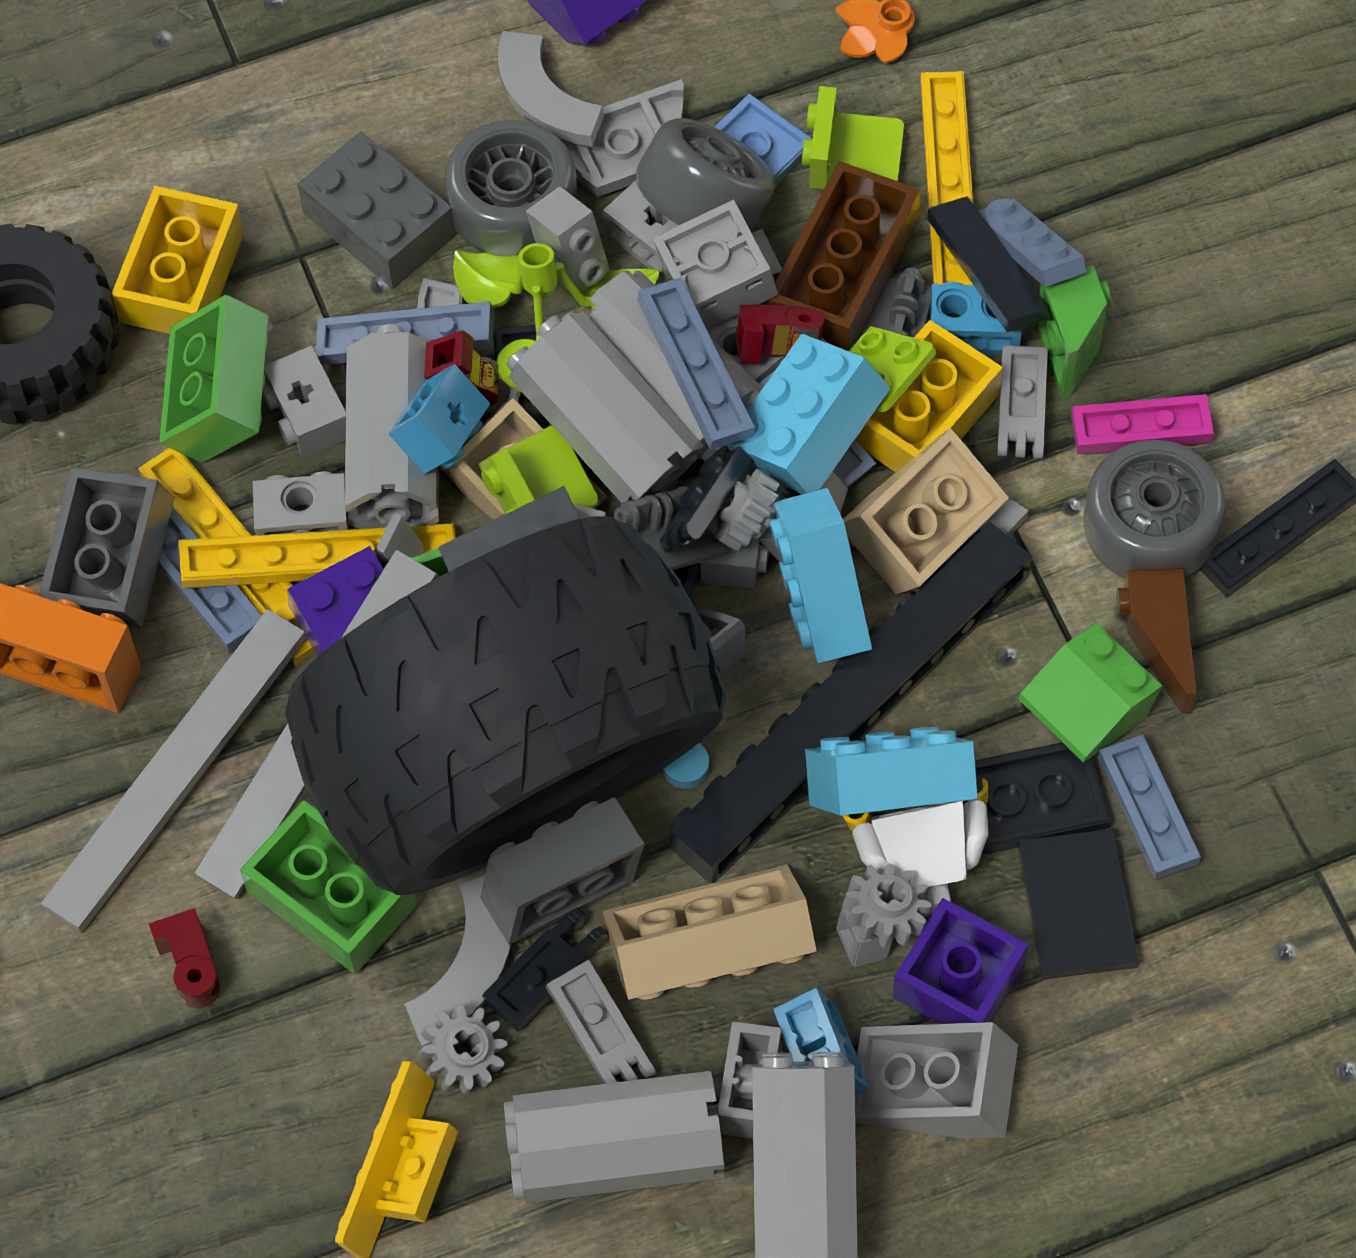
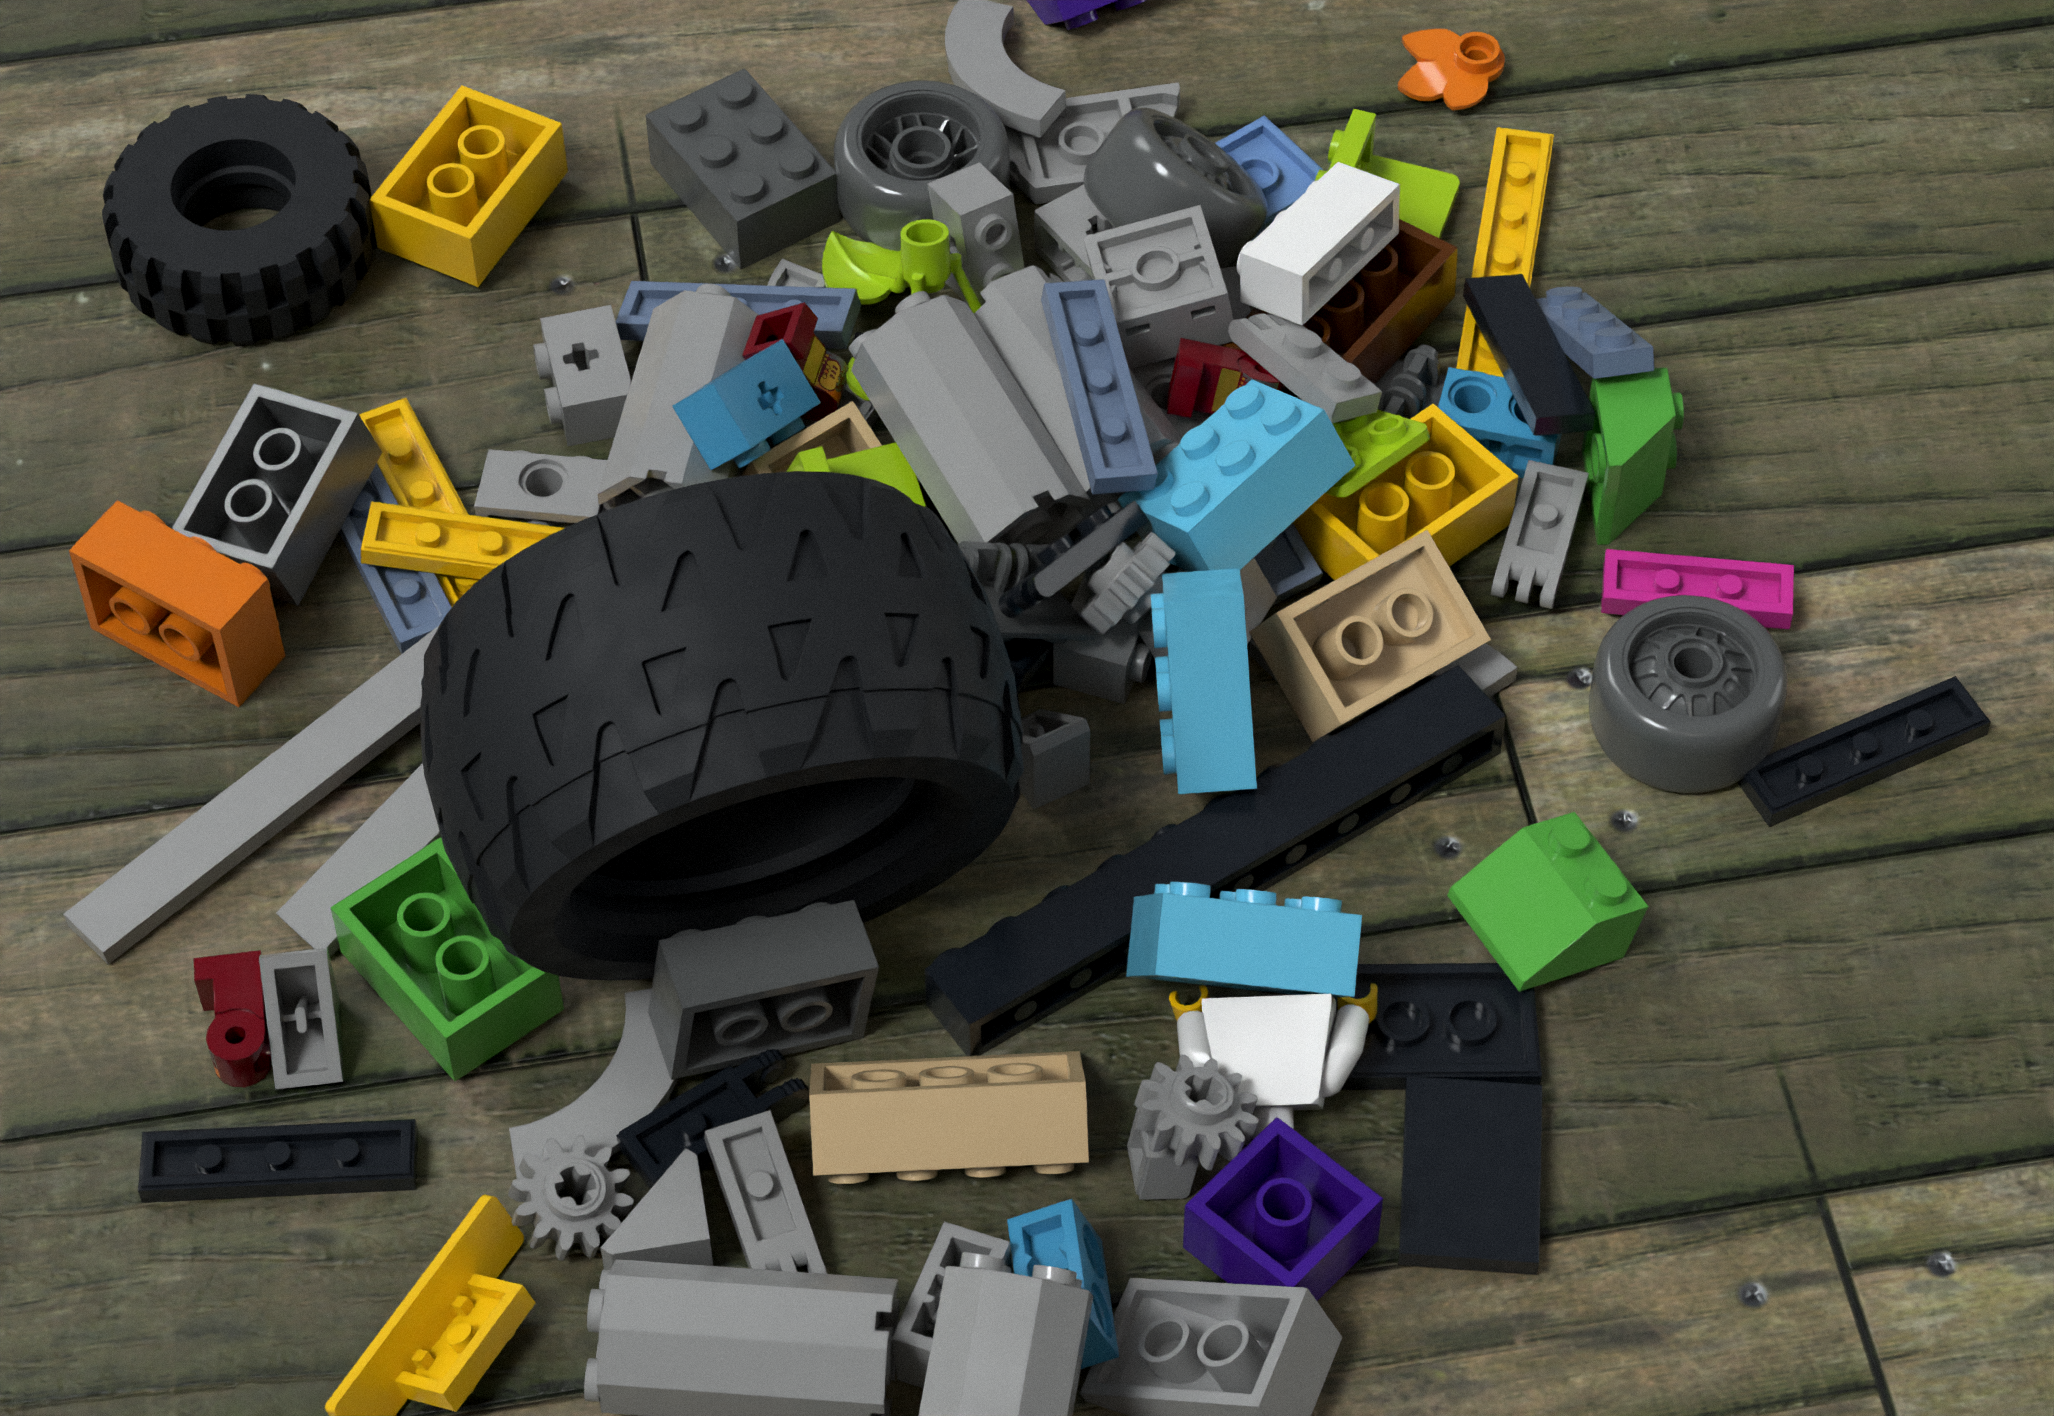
camera: 10 degrees right, 10 degrees down
bright green brick [159,295,268,463] -> none
medium azure tile [662,743,709,789] -> none
sand blue plate [1098,735,1201,880] -> none
reddish brown slope [1116,568,1196,714] -> none
none -> black tile [138,1119,418,1203]
none -> light grey slope [259,948,344,1090]
none -> light grey slope [600,1148,713,1270]
none -> light grey hinge [1228,313,1382,423]
none -> white brick [1237,162,1400,326]

